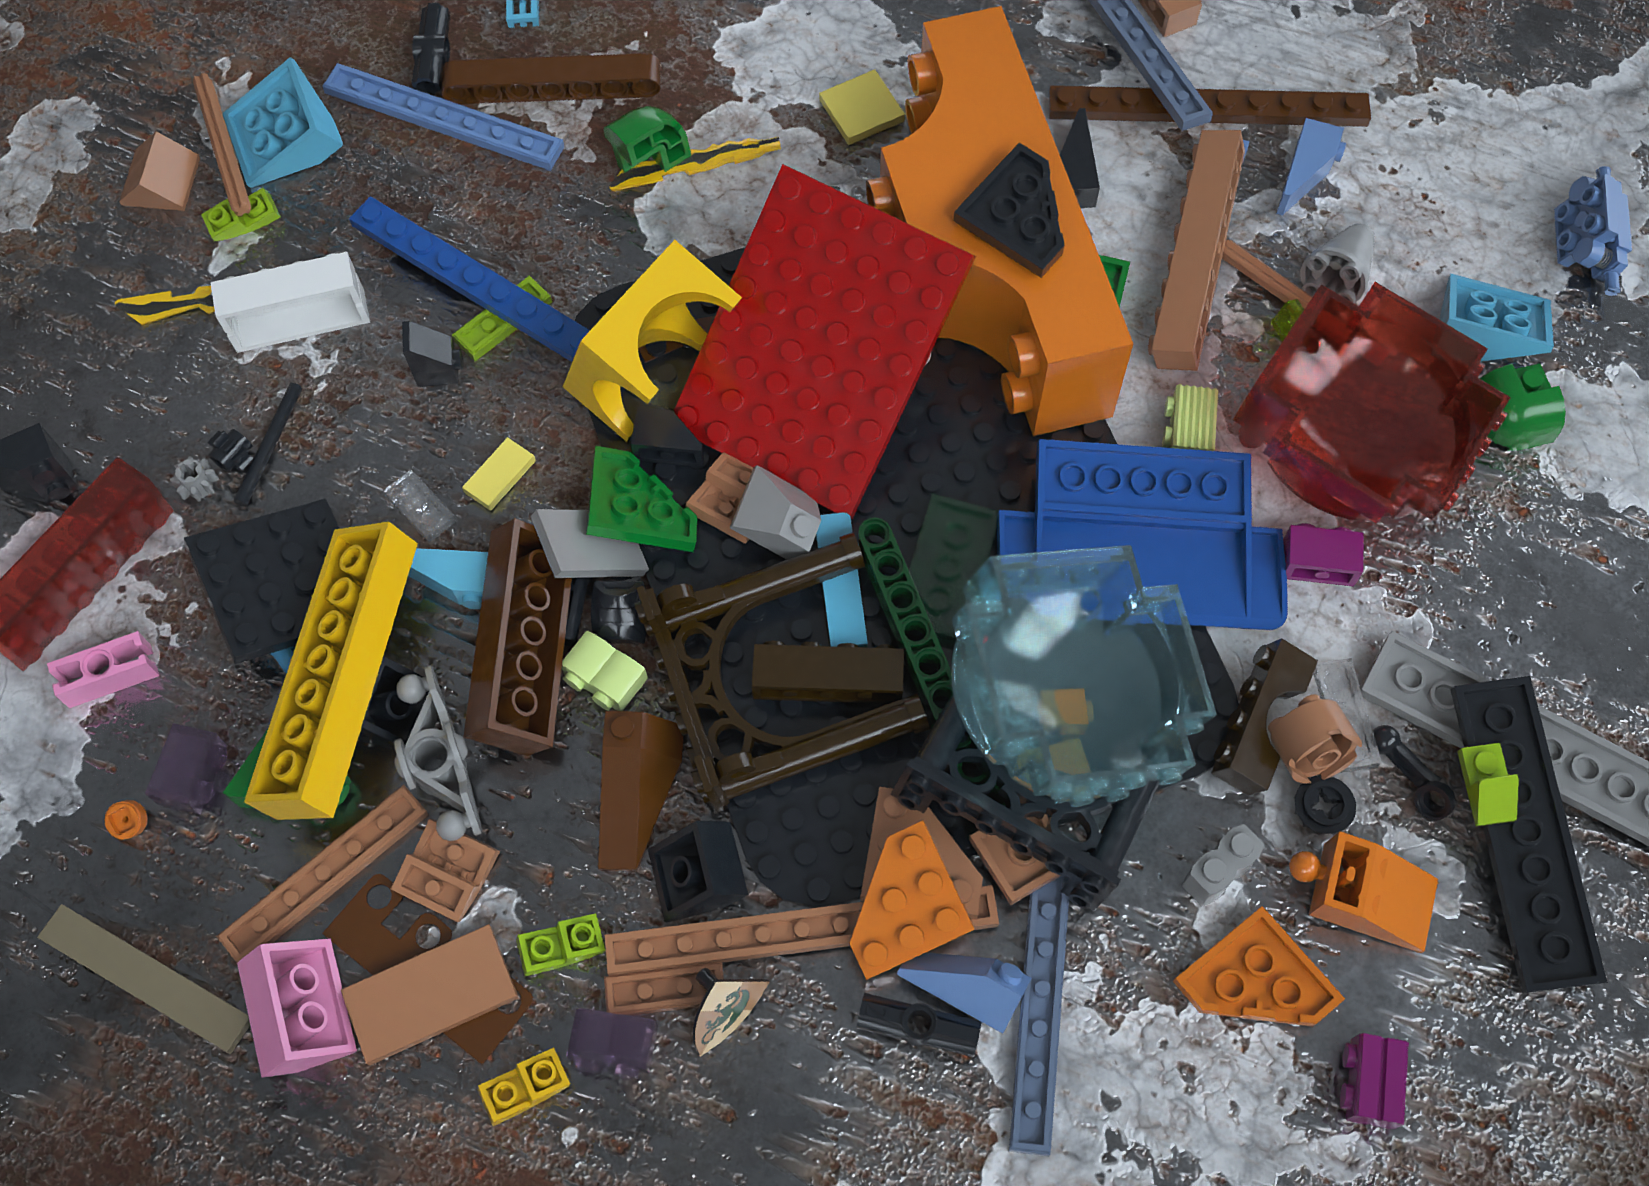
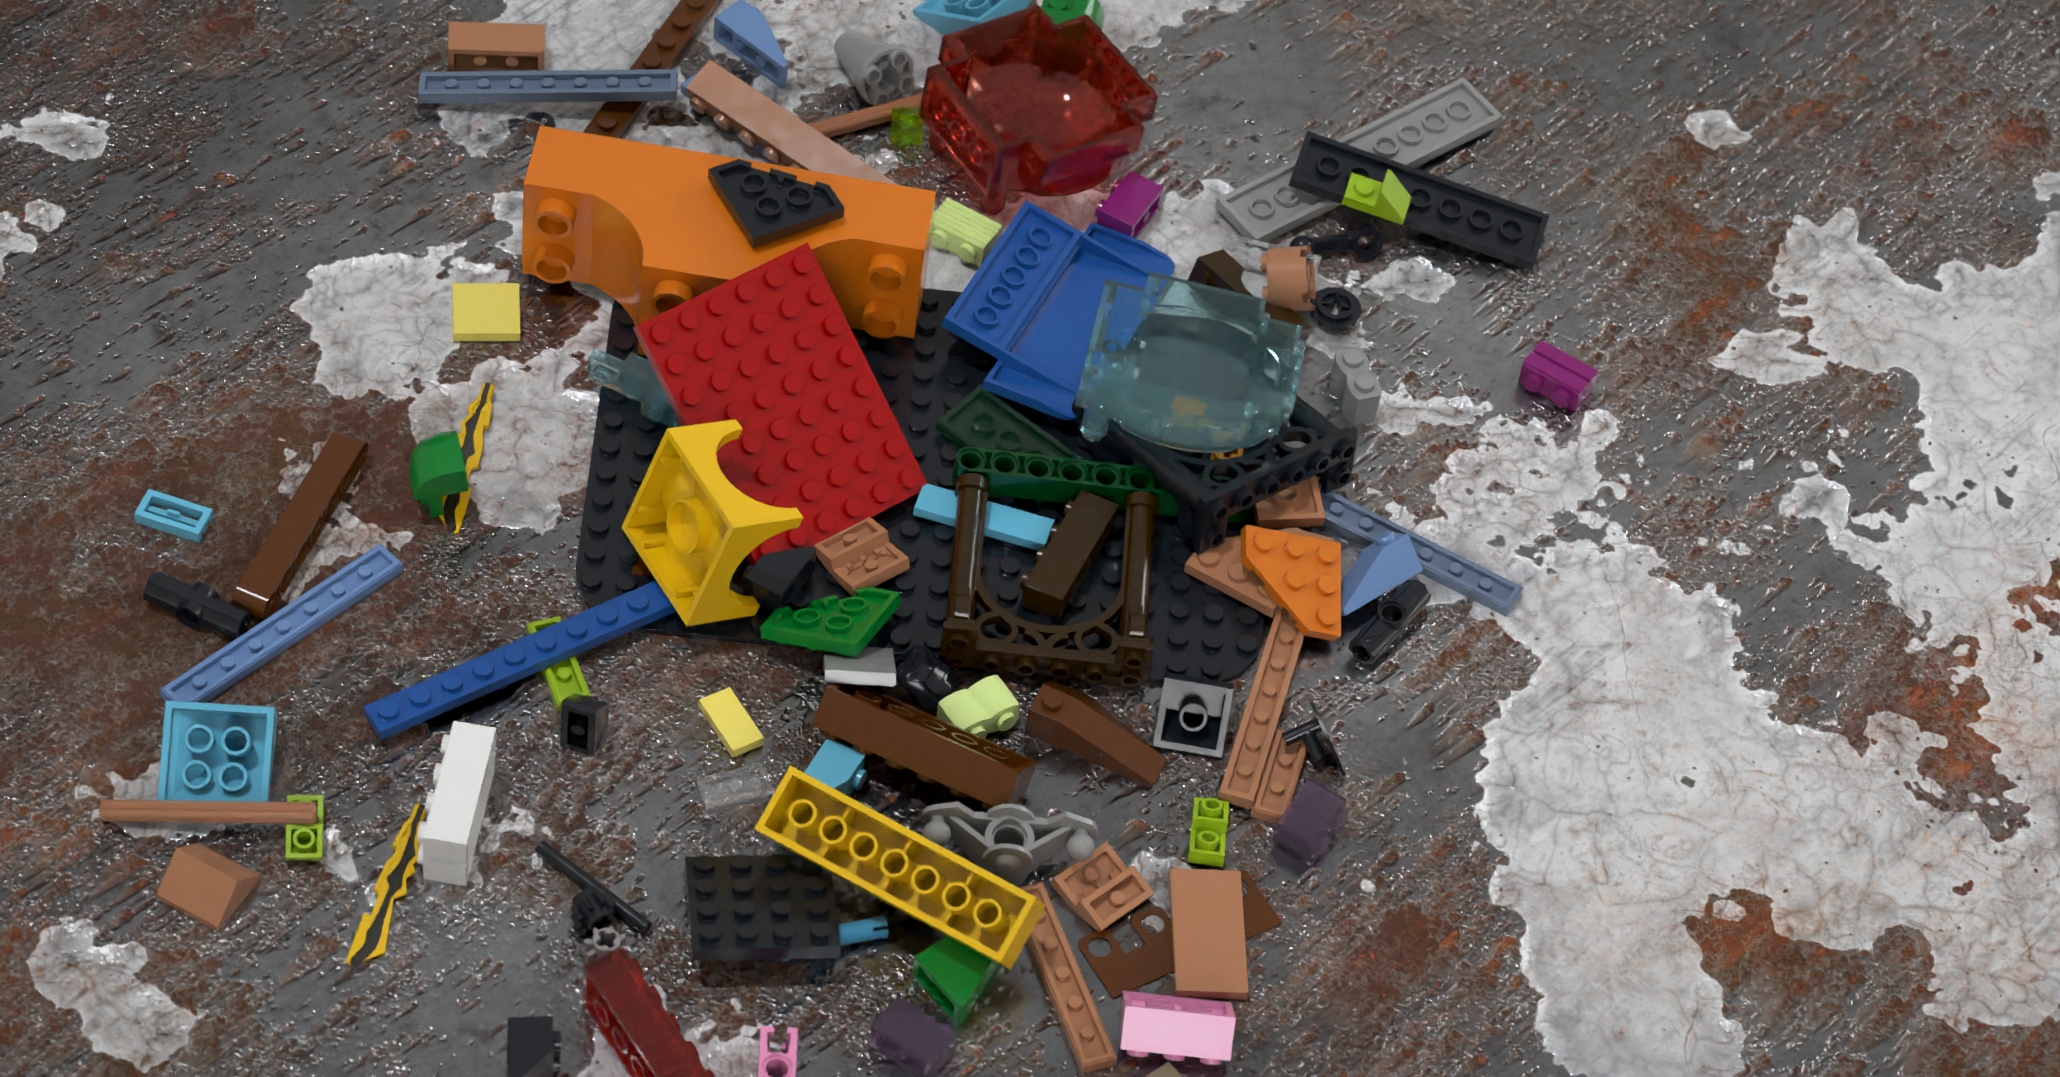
camera: 75 degrees left, 15 degrees down
yellow slope [477,1048,570,1126] -> none
light grey slope [730,465,821,560] -> none
orange plate [1173,906,1345,1027] -> none
orange slope [1289,831,1438,953] -> none

